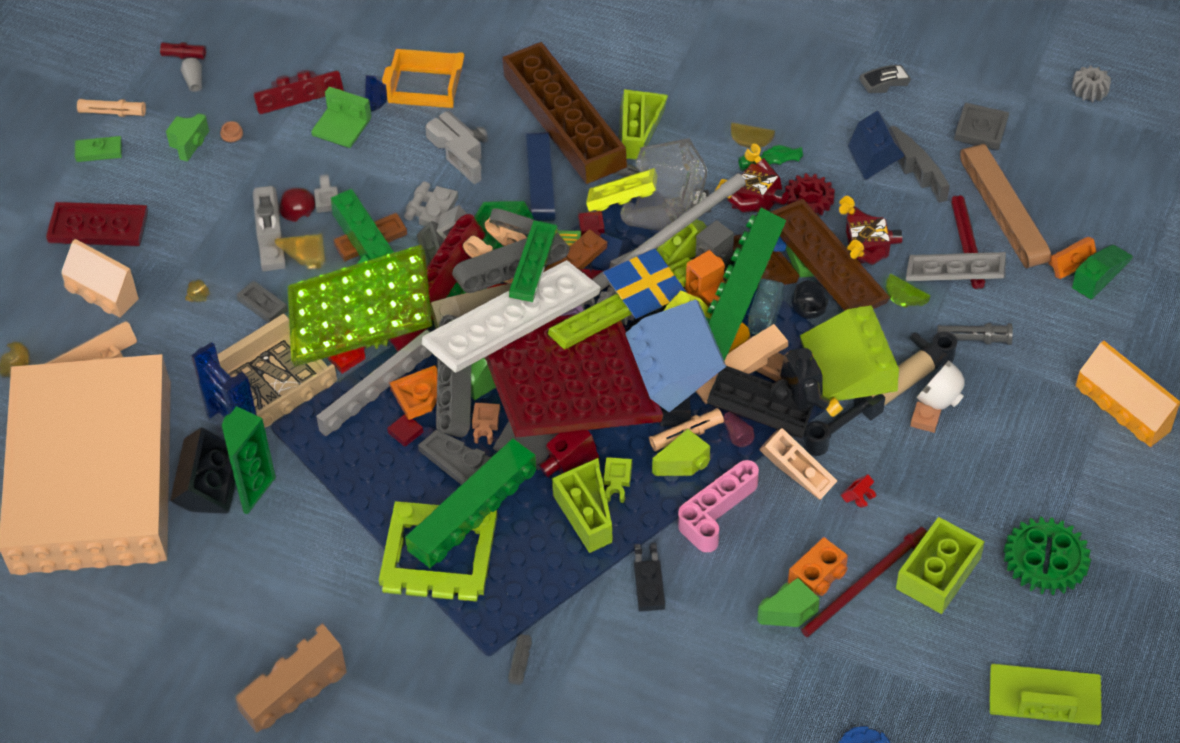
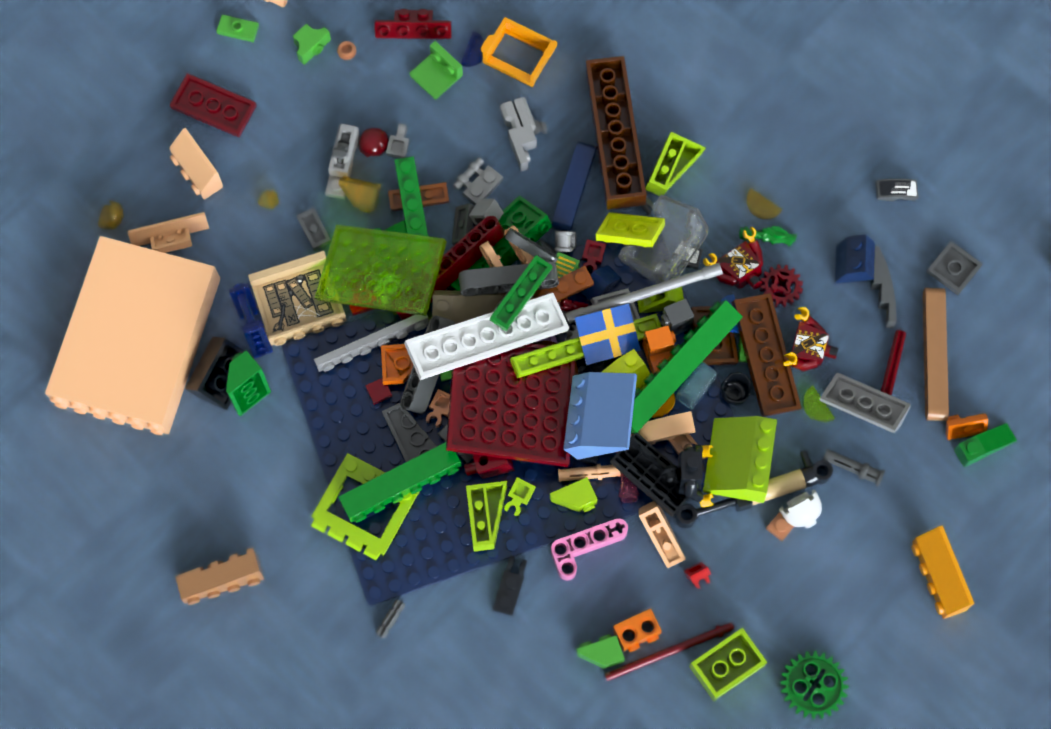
camera: 20 degrees right, 20 degrees up
none -> light grey piece [555,231,576,252]

